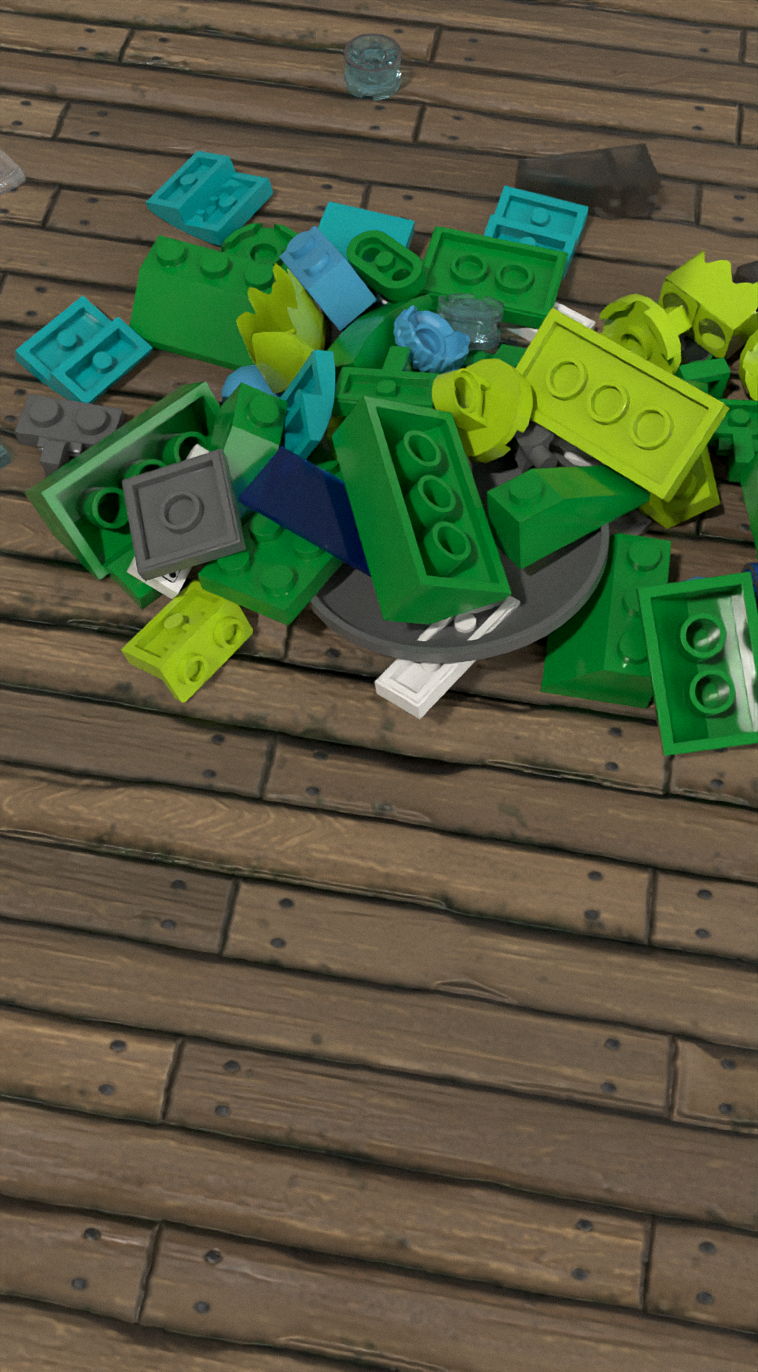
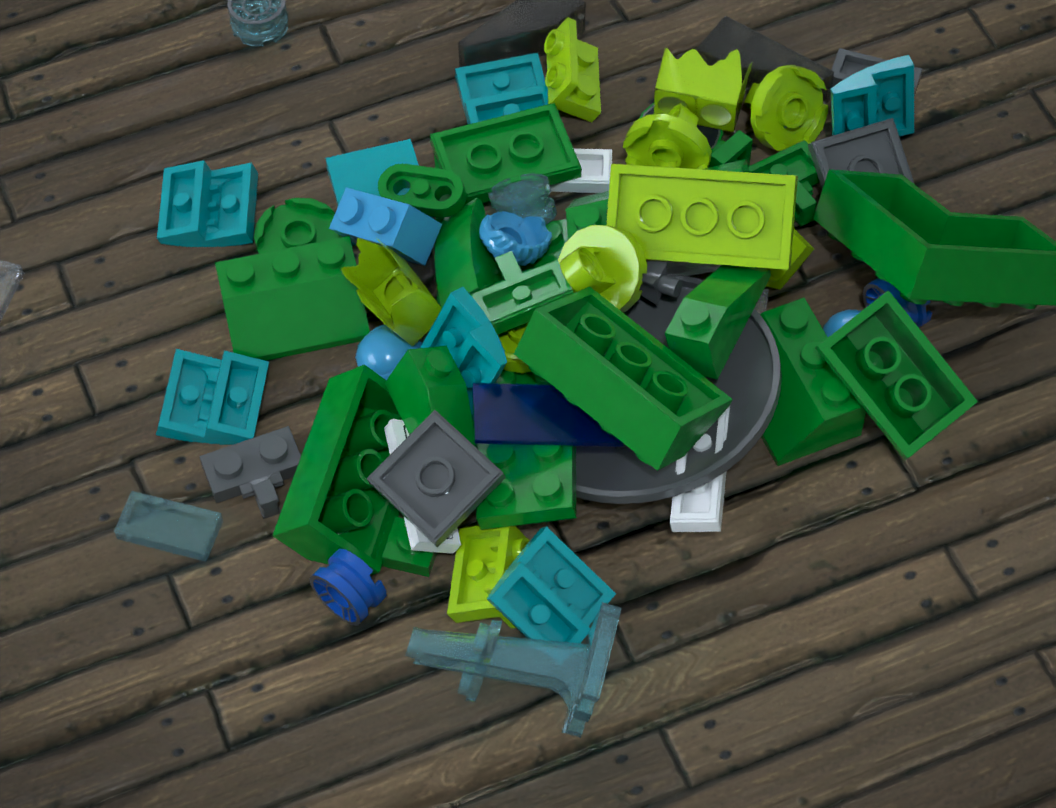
camera: 30 degrees left, 5 degrees down
none -> blue wheel [309,549,387,626]
none -> clear light blue piece [405,602,622,738]
none -> teal slope [487,527,616,667]
none -> lime bracket [544,17,601,123]

